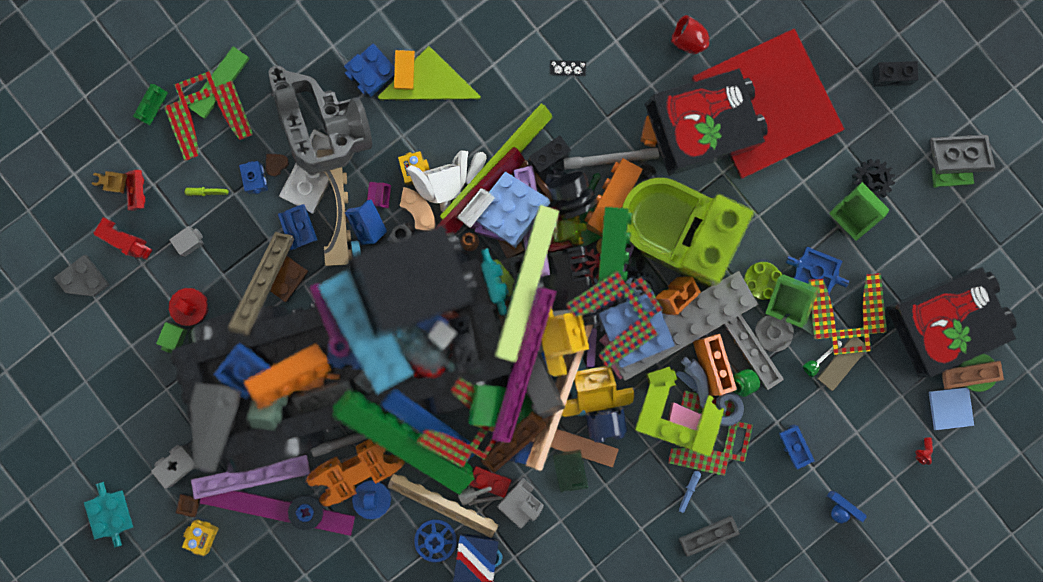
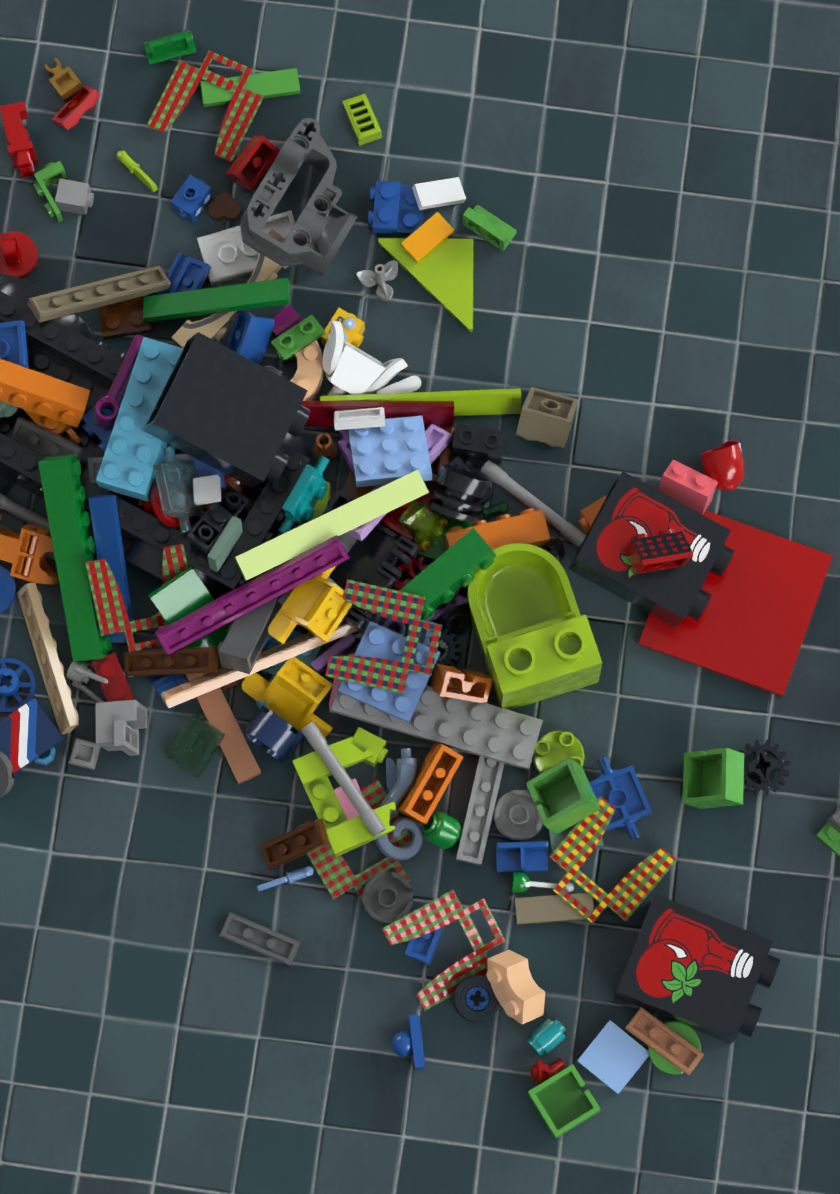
camera: 50 degrees right, 10 degrees down
black sticker [550,60,586,76] -> none
none -> bright green bracket [33,161,67,222]
none -> light grey tile [69,738,101,770]
none -> green tile [143,278,290,322]
none -> sand green tile [207,516,243,572]
none -> red brick [225,135,280,190]
none -> reddish brown tile [261,819,330,869]
none -> bright green bracket [271,315,325,364]
none -> light grey piece [301,722,386,837]
none -> lime slope [342,94,382,146]
none -> light grey plant [356,260,398,301]
none -> dark grey tile [362,872,413,924]
none -> piece [382,890,505,1011]
none -> white tile [412,177,466,210]
none -> black bush [453,975,500,1022]
none -> bright green bracket [463,205,517,252]
none -> light nougat brick [487,950,545,1024]
none -> blue panel [496,841,549,873]
none -> dark tan slope [516,387,579,448]
none -> teal brick [527,1018,566,1057]
none -> bright green piece [527,1064,601,1139]
none -> slope [628,529,693,574]
none -> coral brick [658,460,718,515]

